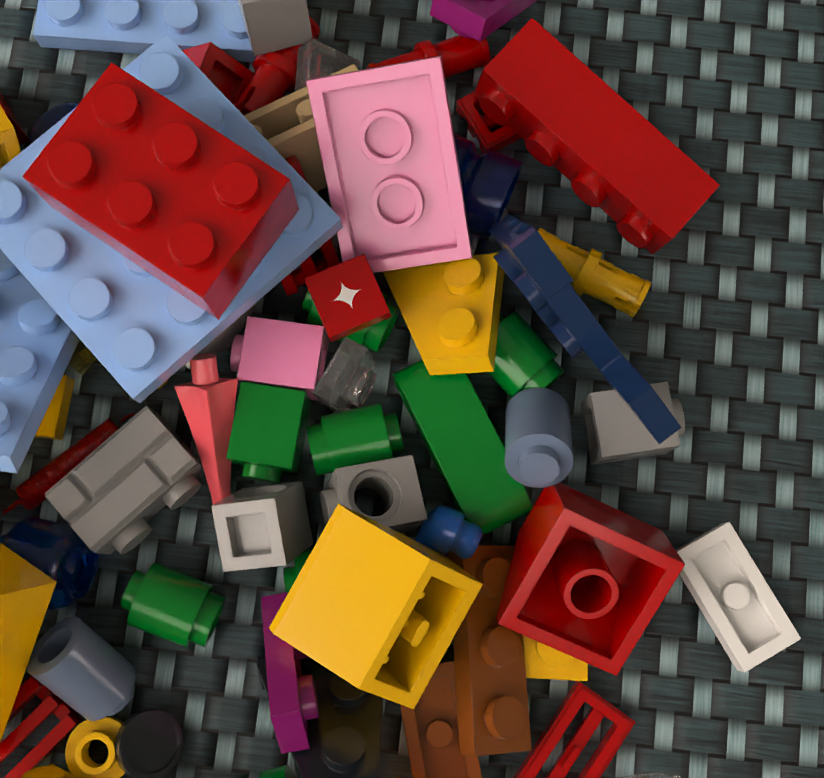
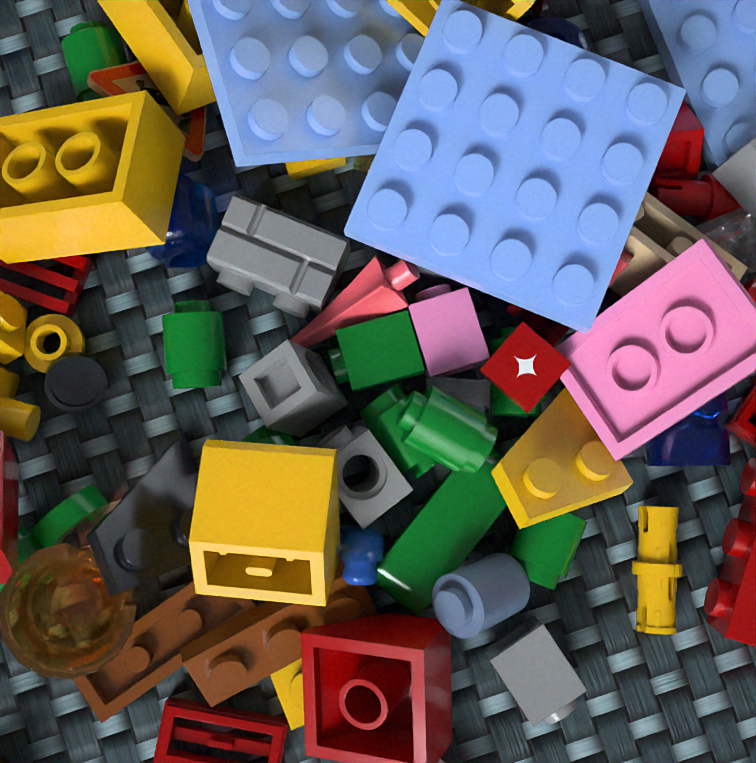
camera: 65 degrees right, 5 degrees up
red piece [1,413,137,515] -> none
red brick [22,62,299,320] -> none
sand blue brick [27,617,136,721] -> none
magenta plate [261,592,319,754] -> none
dark blue wing [489,214,682,444] -> none
none -> green brick [396,385,498,474]

